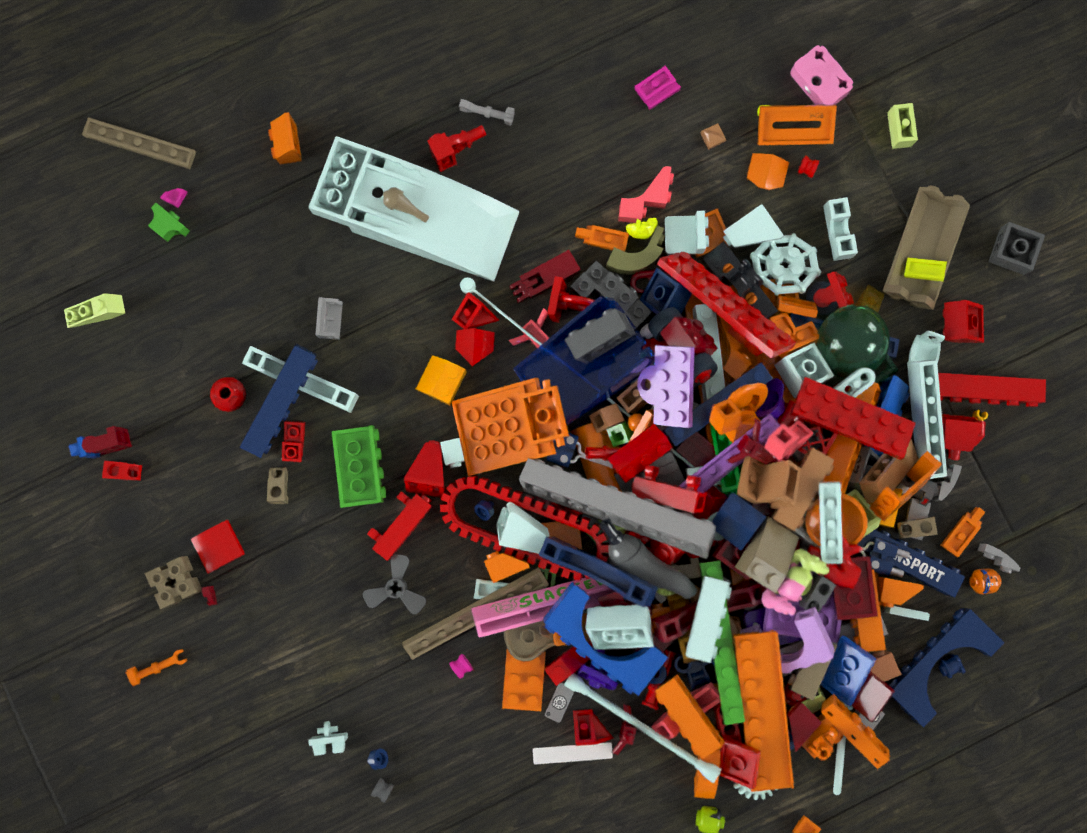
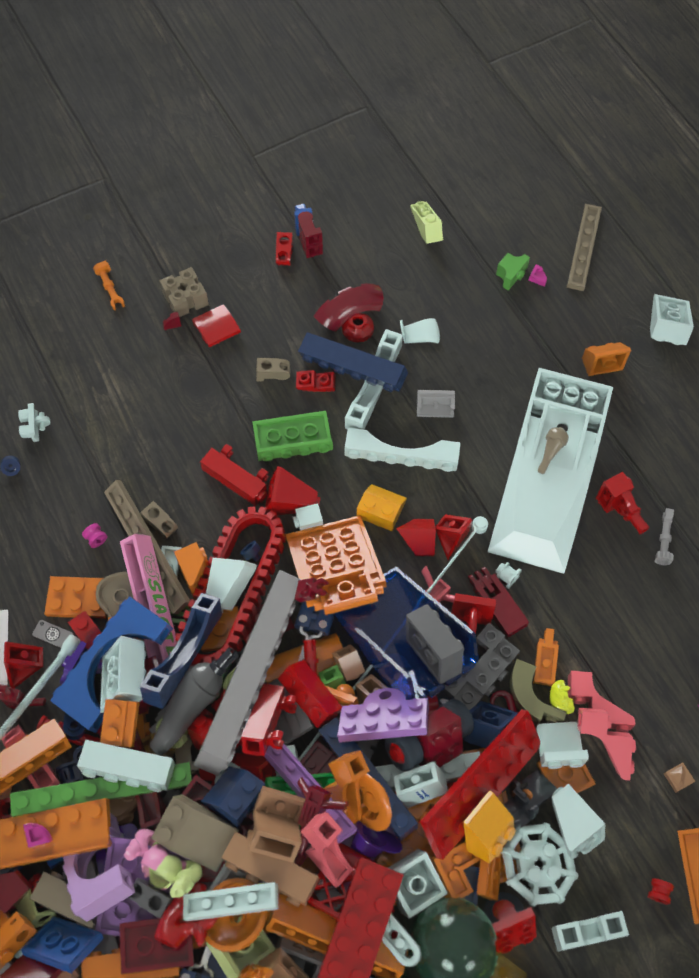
camera: 90 degrees right, 20 degrees down
dark grey piece [363,554,426,614] -> none
orange slope [746,153,789,190] -> none
none -> dark pink tile [23,823,53,848]
none -> orange plate [100,699,139,748]
none -> dark tan leg [140,501,178,539]
none -> dark red plate [294,577,329,602]
none -> dark red brick [314,283,384,332]
none -> light aqua arch [345,428,460,472]
none -> light aqua brick [394,762,448,808]
none -> light aqua piece [400,318,440,343]
none -> light orange slope [464,791,516,864]
none -> light aqua brick [496,562,522,589]
none -> coral arch [577,708,636,780]
none -> light aqua slope [650,294,694,345]

